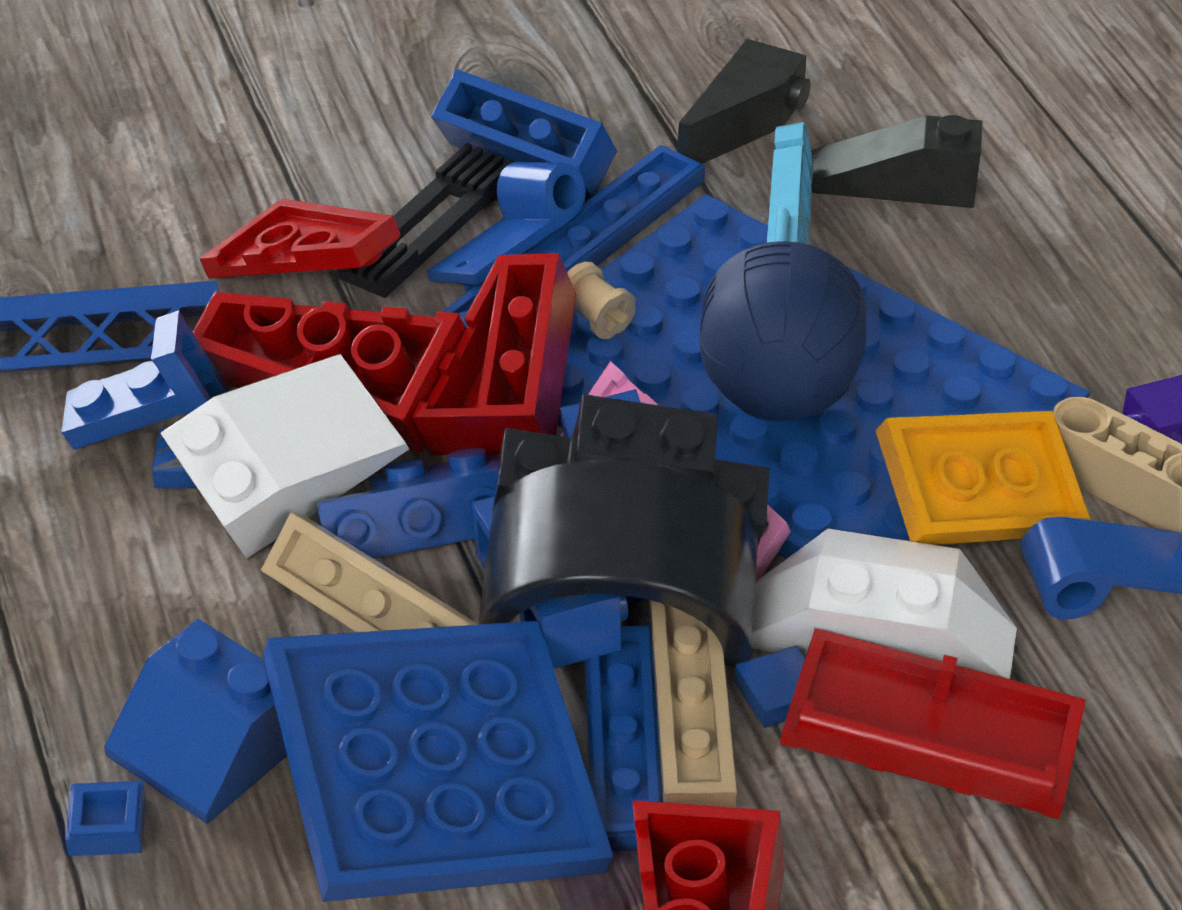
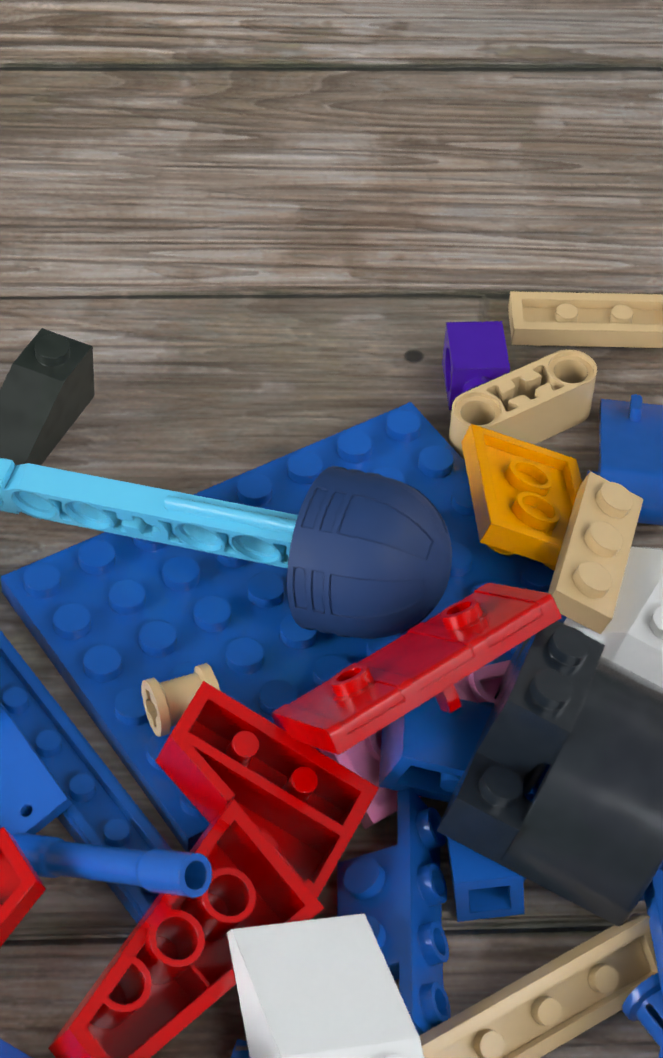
camera: 75 degrees left, 5 degrees up
none -> blue piece [12,833,212,898]
none -> red container [271,583,562,755]
none -> tan plate [548,471,643,634]

